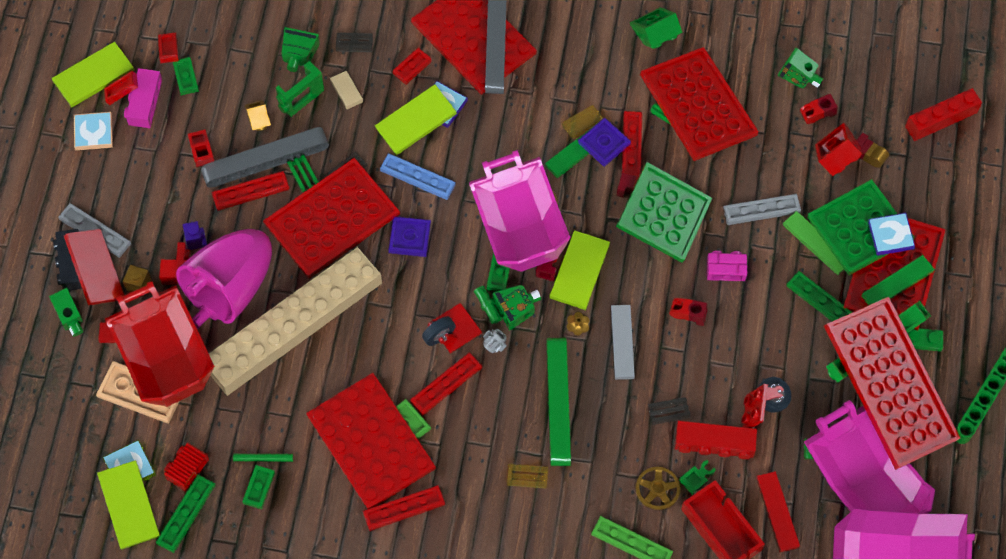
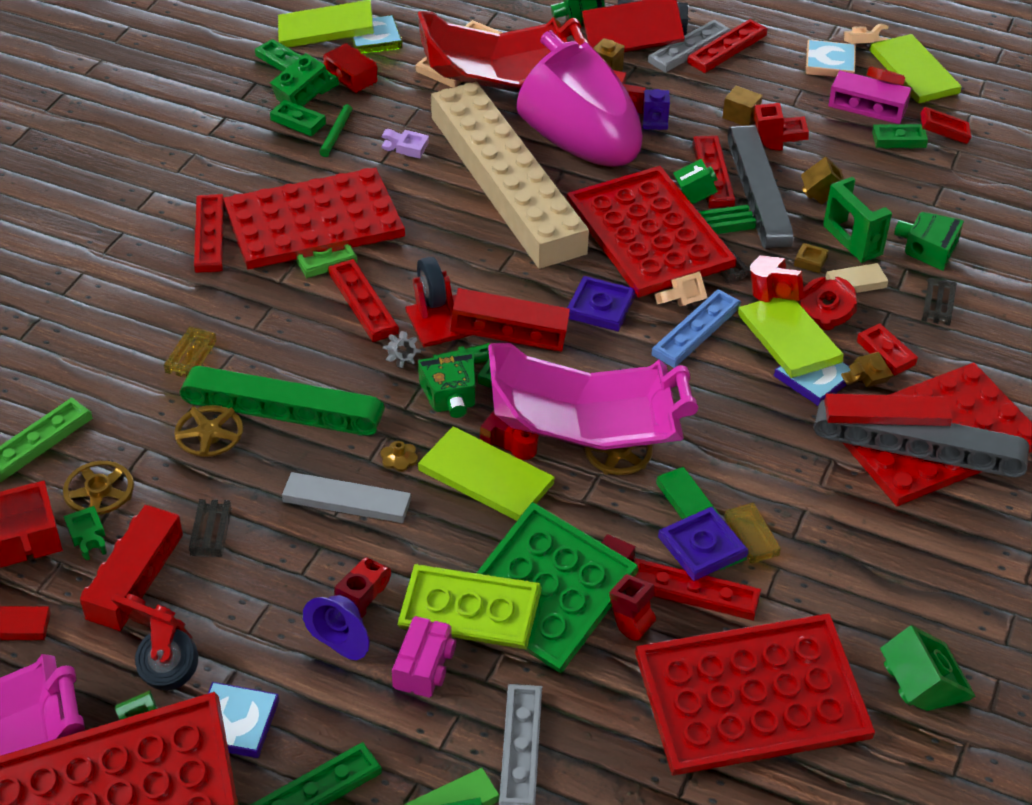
camera: 105 degrees right, 20 degrees down
none -> pearl gold wheel [174,405,243,457]
none -> tile [208,682,279,758]
none -> green brick [270,53,331,106]
none -> dark purple piece [303,595,370,660]
none -> lavender plate [382,129,429,159]
none -> lime tile [397,564,542,650]
none -> red brick [450,288,570,352]
none -> dark red leg [609,574,656,641]
none -> light nougat plate [654,271,708,307]
none -> green brick [673,159,718,205]
none -> red tile [687,19,768,73]
none -> pearl gold brick [722,86,763,126]
none -> red brick [750,255,804,303]
none -> pearl gold tile [794,243,829,274]
none -> red plate [800,276,857,331]
none -> red tile [824,394,953,426]
none -> pearl gold plate [841,352,893,387]
none -> light nougat plate [844,24,889,44]

